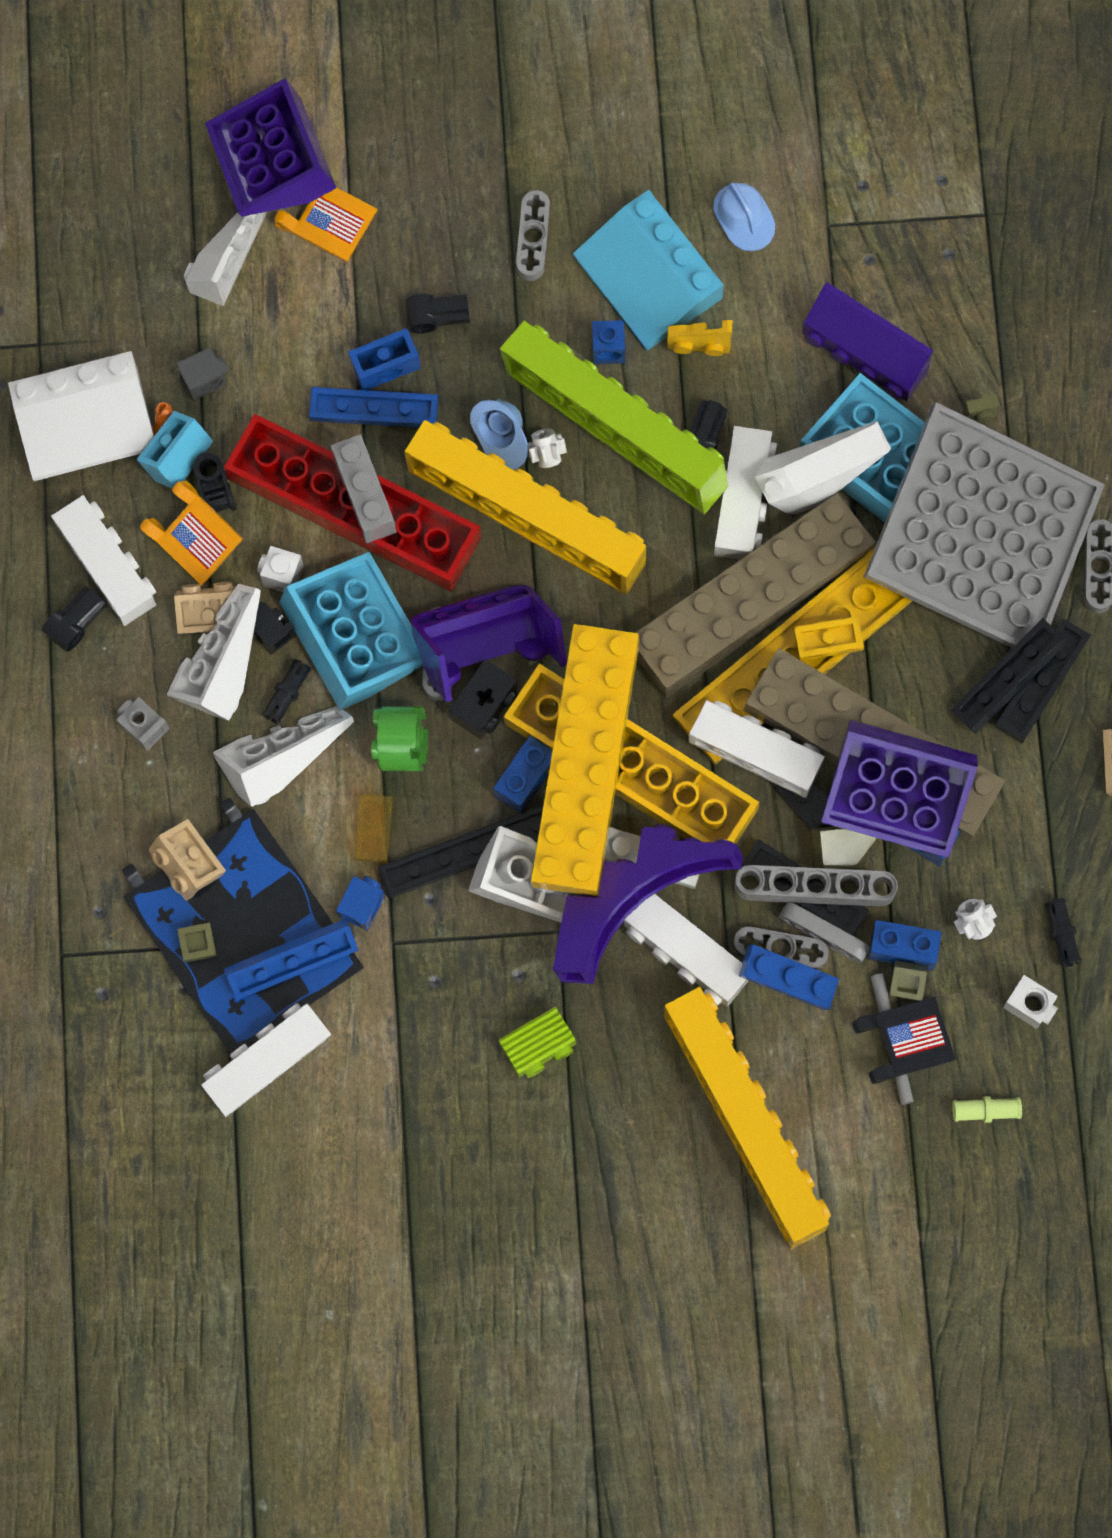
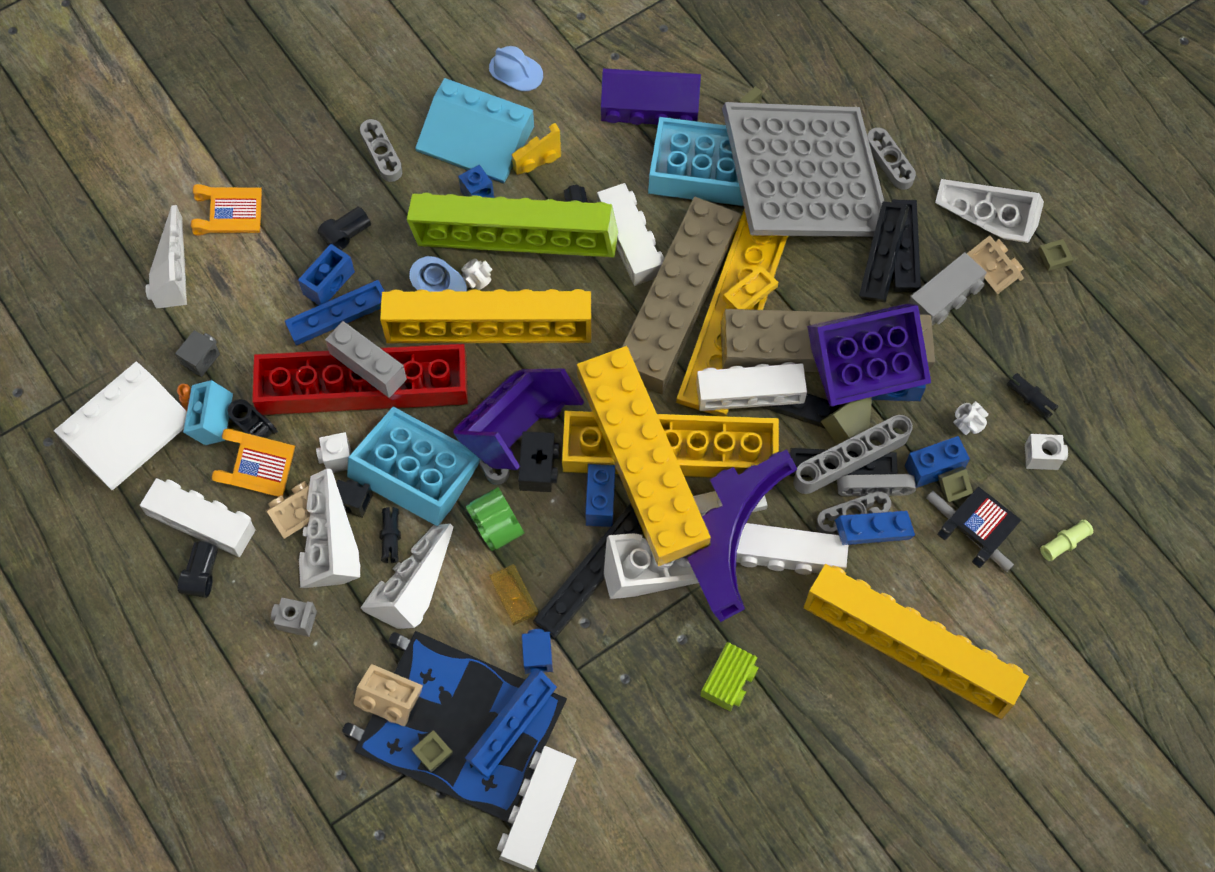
camera: 35 degrees left, 10 degrees down
dark purple slope [205,78,337,217] -> none
white wedge [755,421,891,516] -> none
none -> light grey brick [908,252,987,325]

